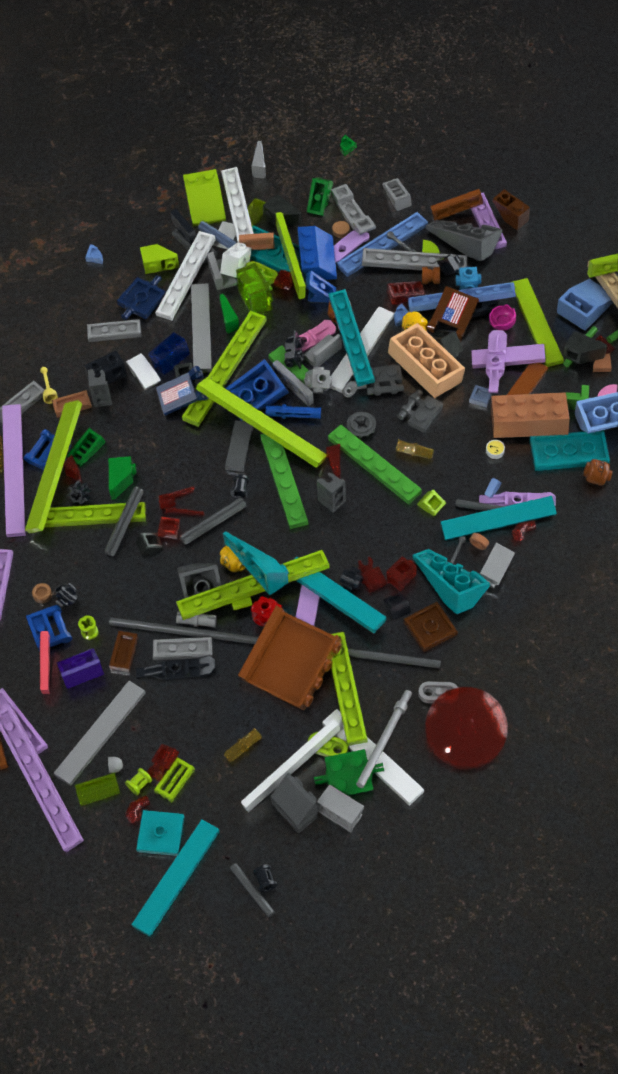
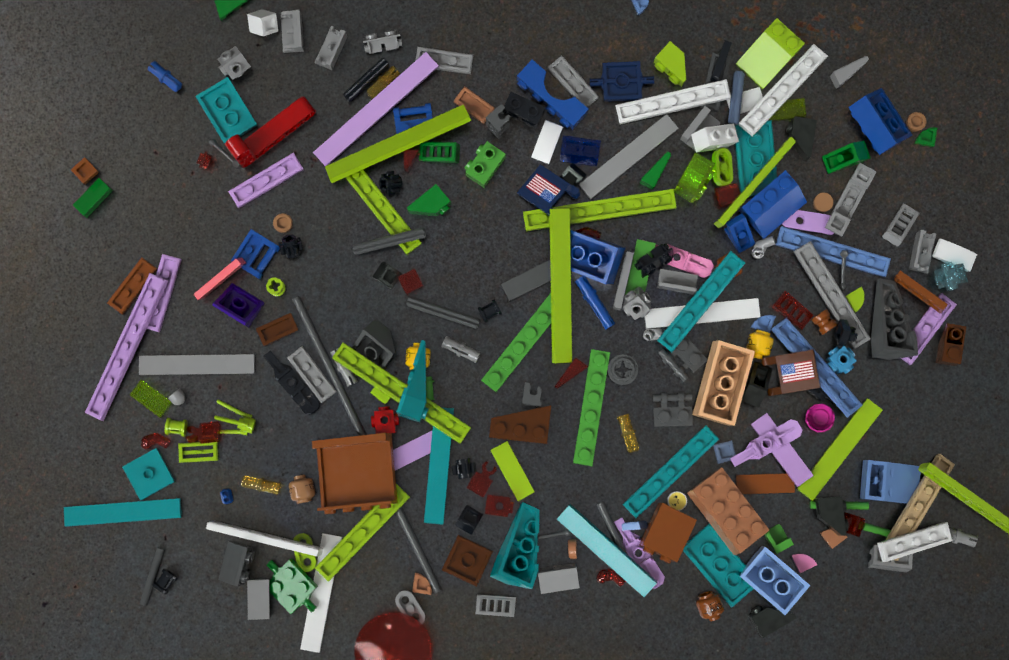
camera: 50 degrees right, 25 degrees up
light yellow hinge [40,367,58,404] -> none
clear red plant [159,486,205,515] -> none
nougat tile [239,232,275,250] -> none
light grey bar [356,690,412,788] -> none
lime slope [417,489,446,516] -> none
none -> lime plant [214,400,256,436]
none -> blue rock [220,488,233,504]
none -> medium nougat head [288,475,315,504]
none -> nougat tile [412,572,432,595]
none -> light grey pin [441,336,481,363]
none -> bright green brick [465,141,506,188]
none -> light grey slope [475,594,516,617]
none -> reddish brown wedge [489,405,551,444]
none -> lime tile [490,441,535,501]
none -> blue arch [517,59,589,130]
none -> teal tile [622,425,719,518]
none -> dark orange brick [639,503,697,564]
none -> light grey arm [752,236,776,259]
none -> blue slope [848,88,912,155]
none -> medium nougat tile [906,112,926,132]
none -> light grey hinge [909,230,936,274]
none -> white slope [932,239,977,272]
none -> clear light blue brick [934,262,968,291]

